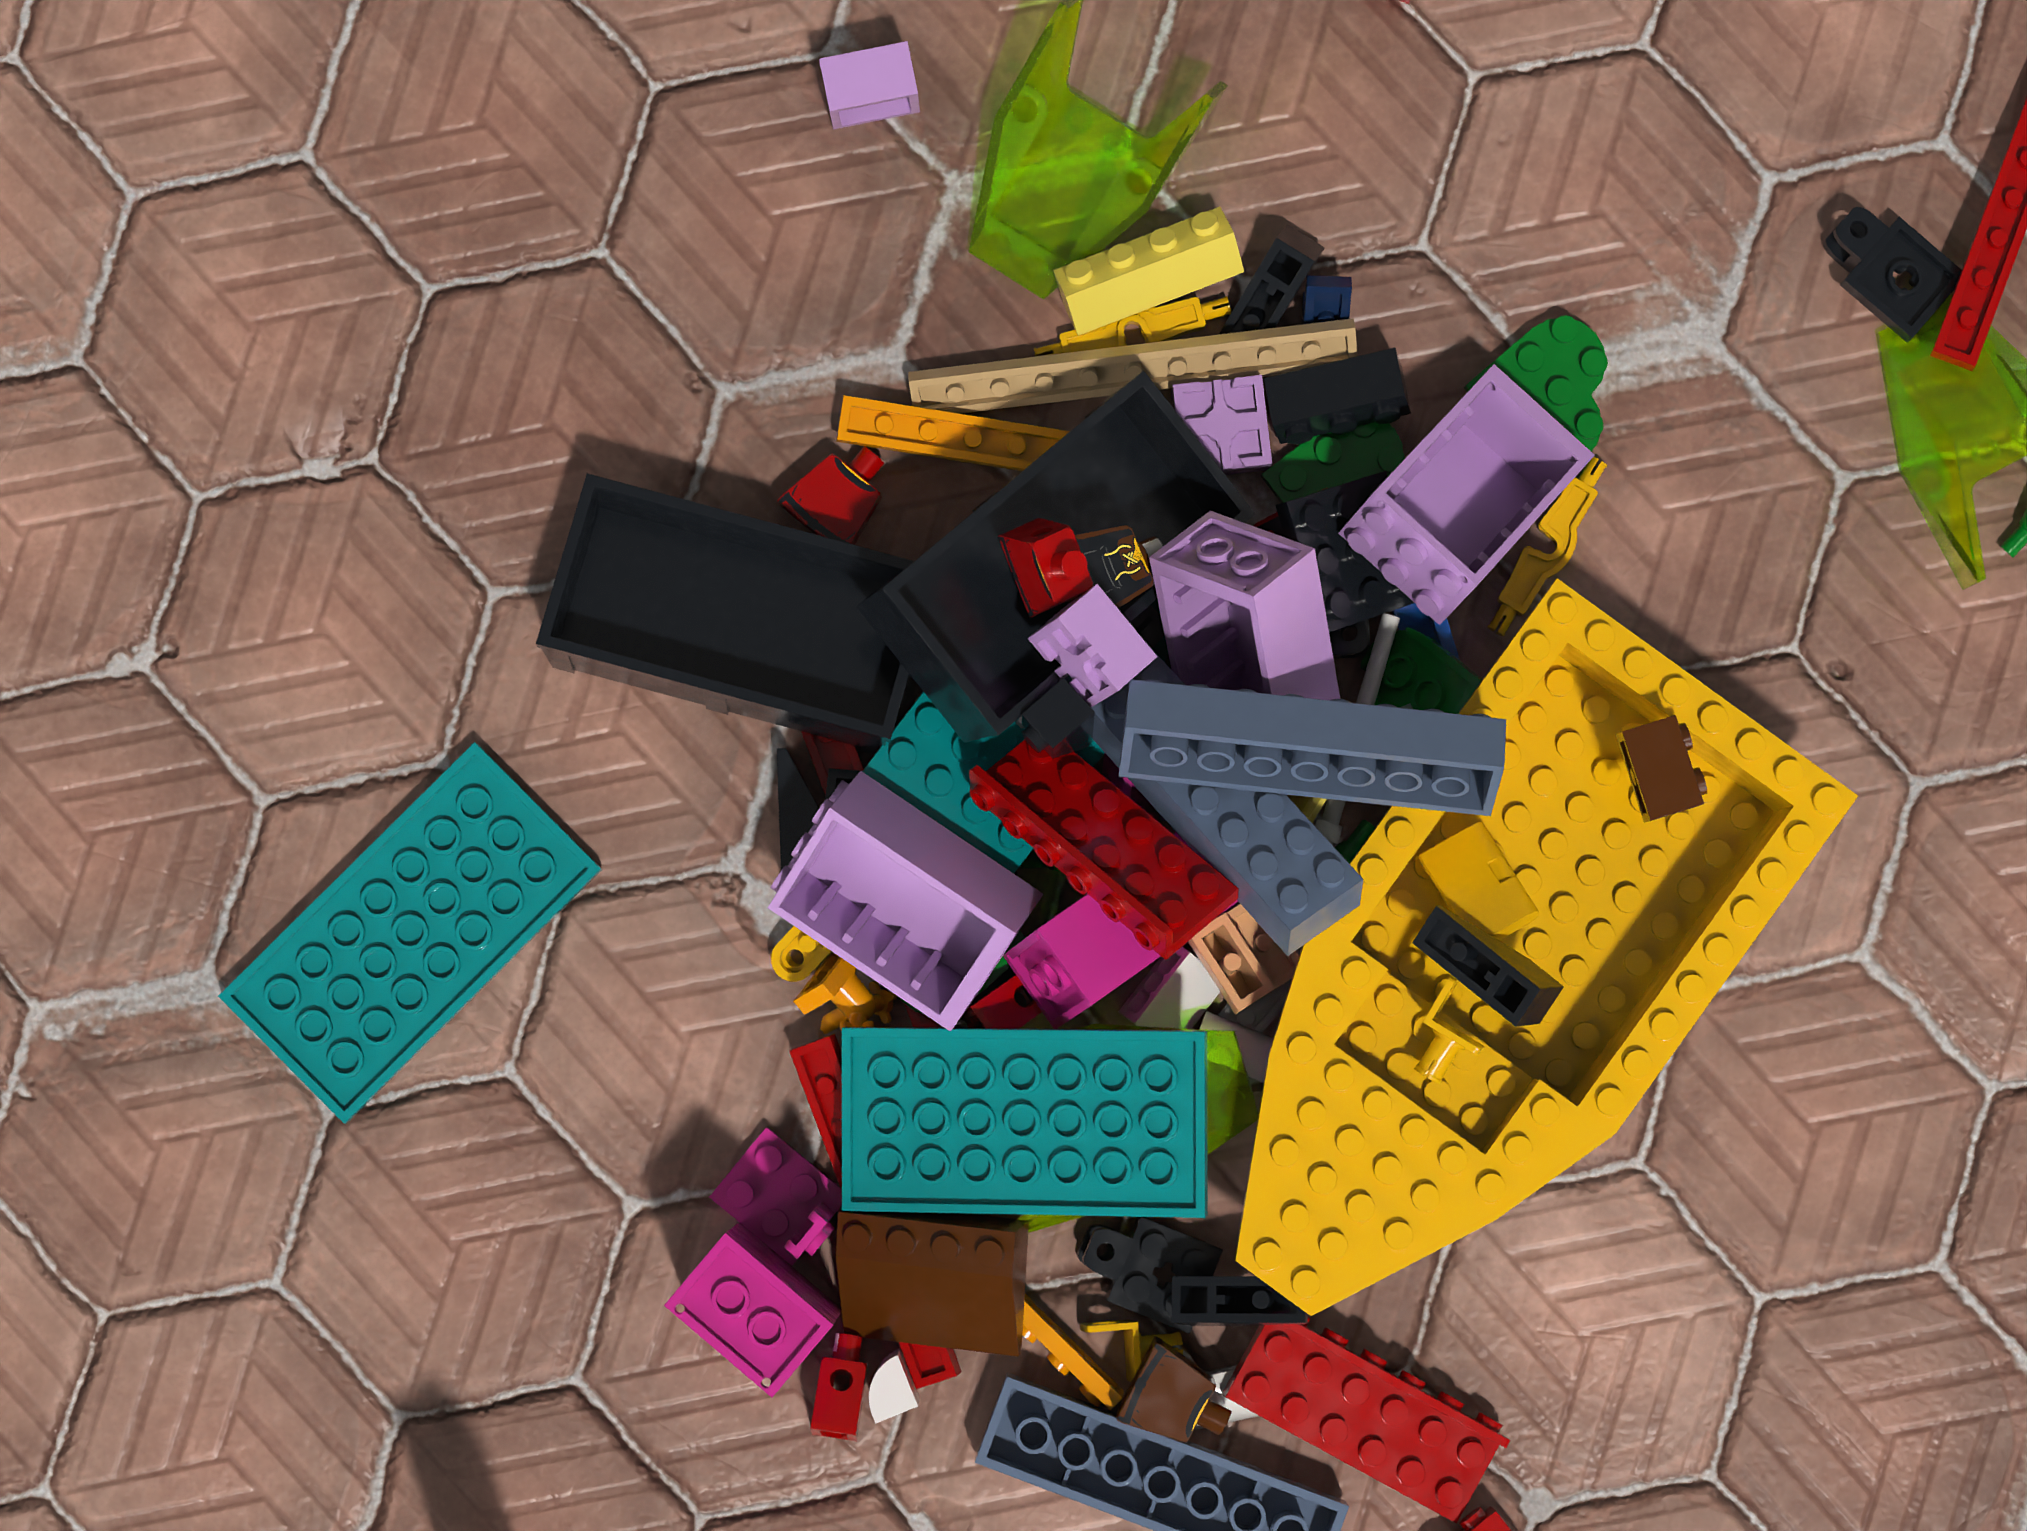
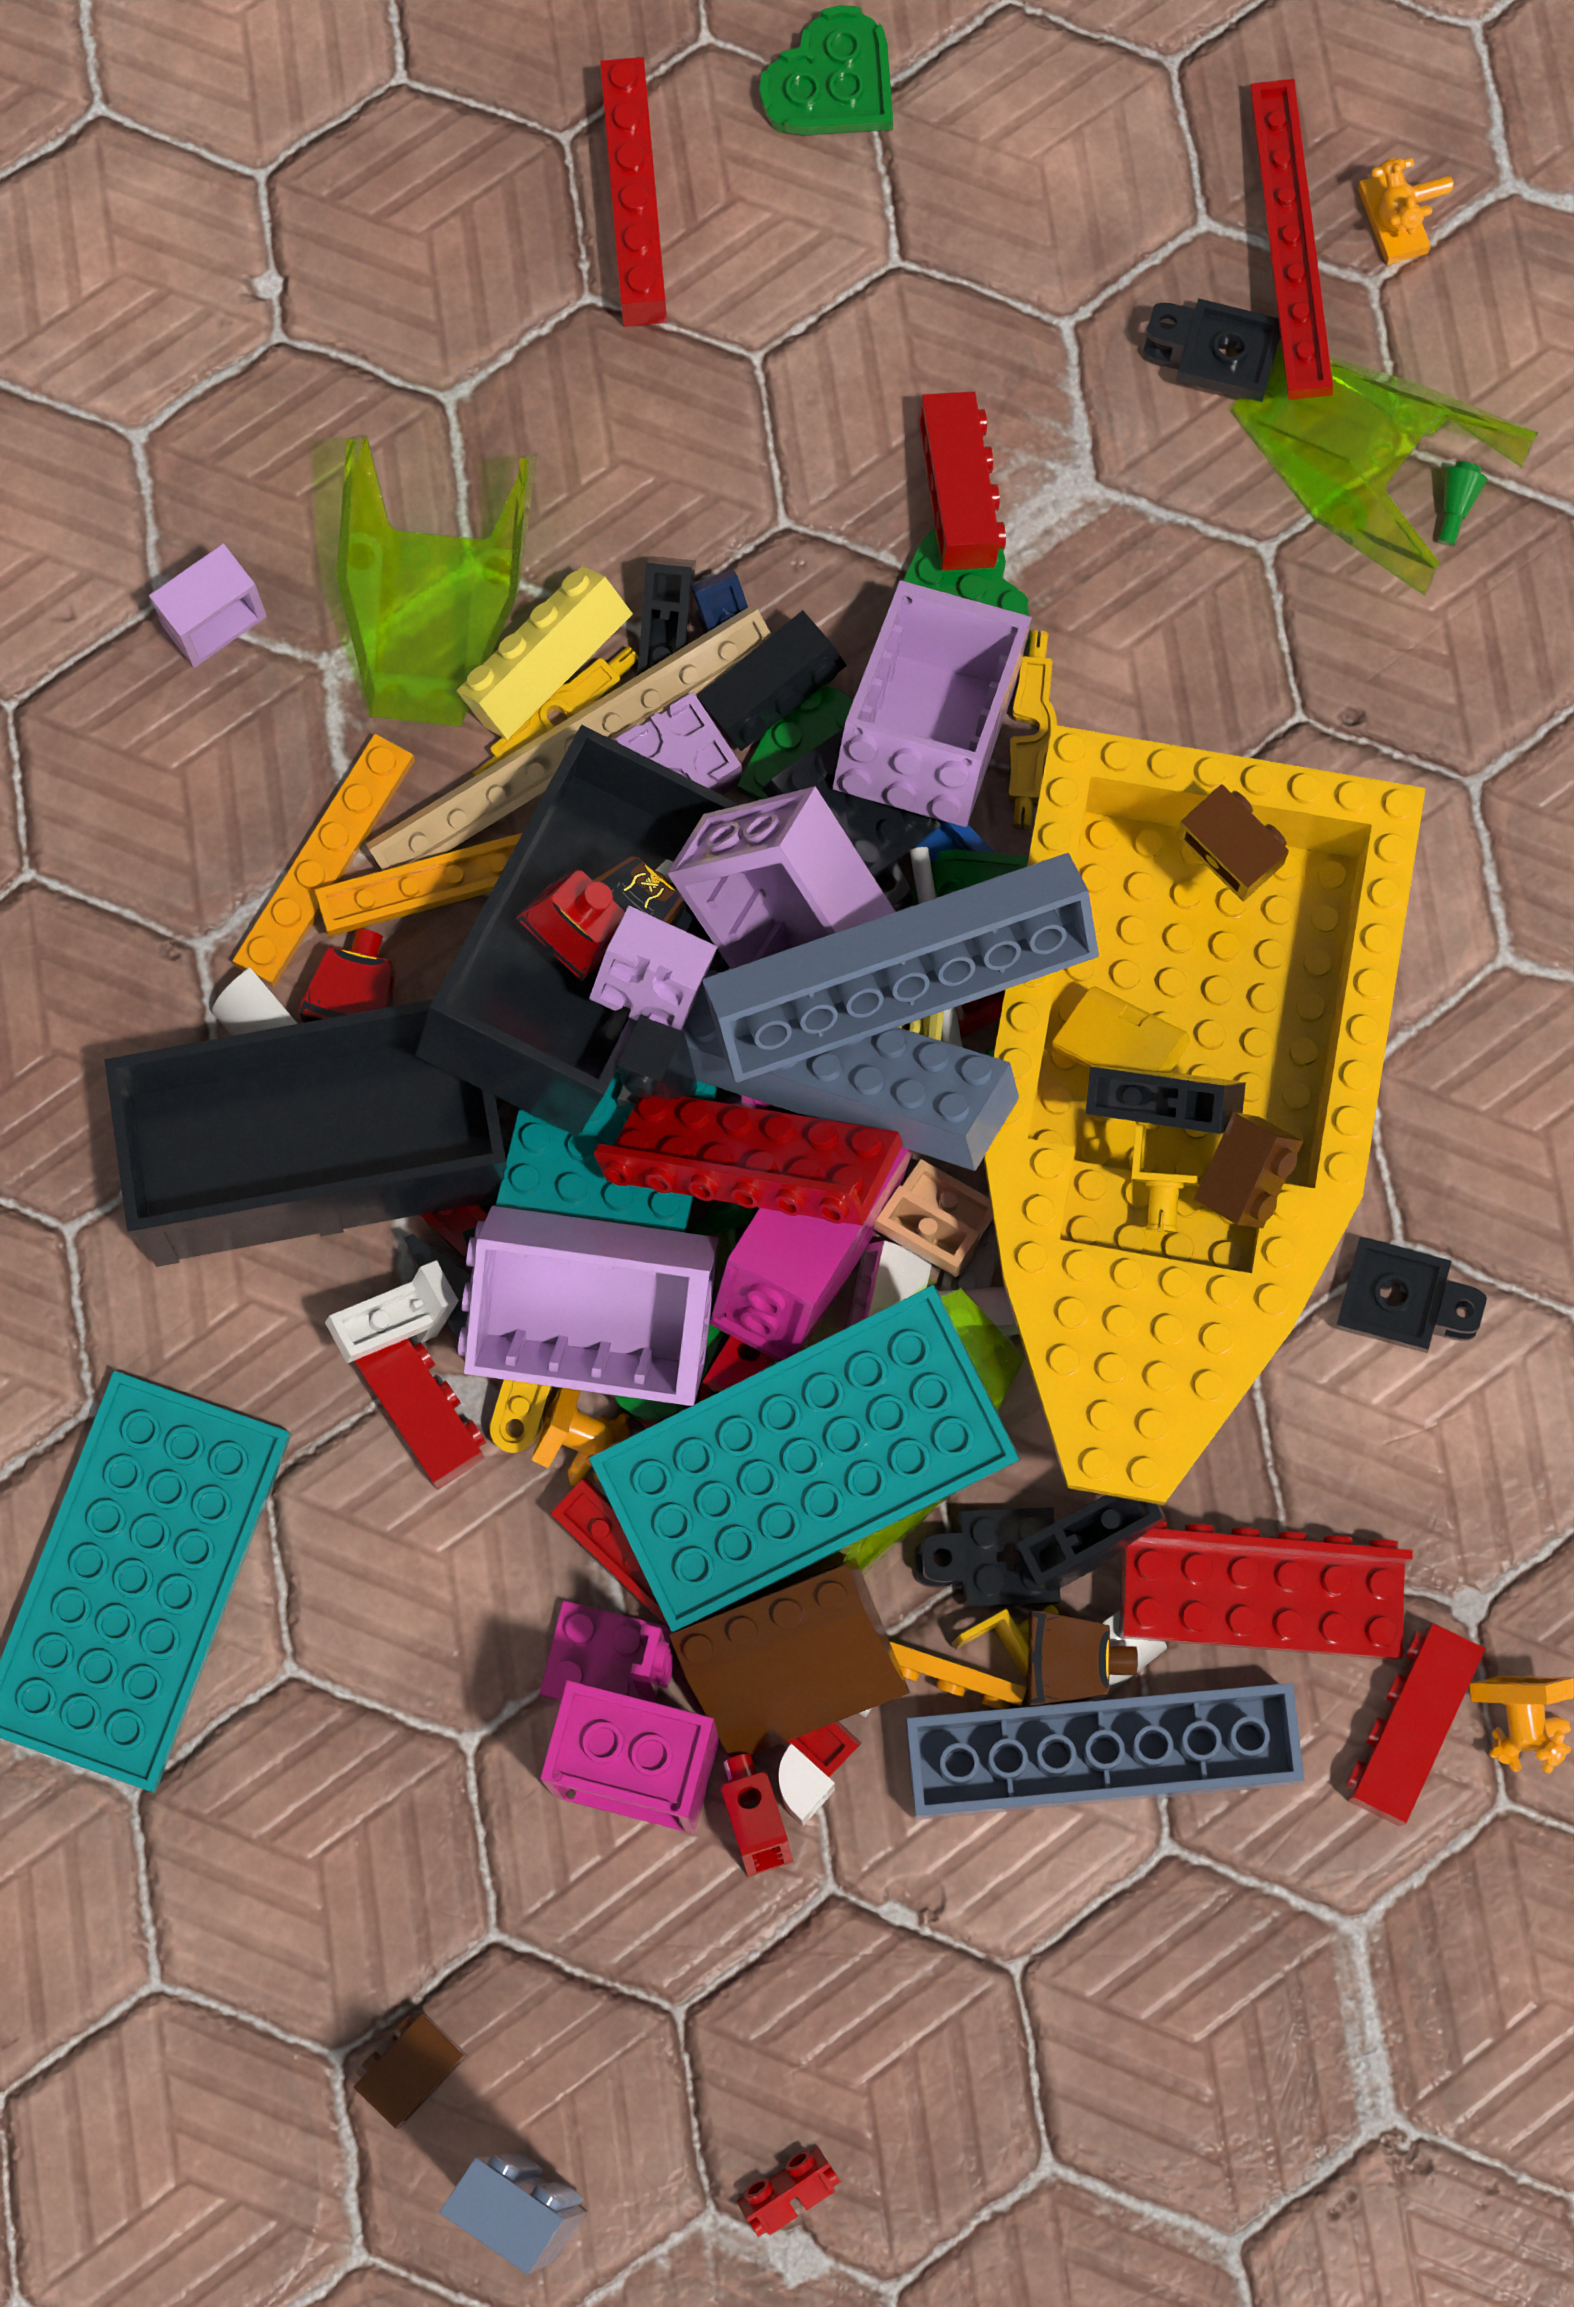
camera: 25 degrees left, 10 degrees down
none -> white brick [212,967,298,1036]
none -> light orange plate [232,734,415,988]
none -> white bracket [325,1260,458,1363]
none -> reddish brown brick [353,2014,468,2129]
none -> red brick [354,1338,487,1490]
none -> red brick [918,391,1006,571]
none -> reddish brown brick [1194,1112,1303,1229]
none -> black plate [1335,1236,1487,1353]

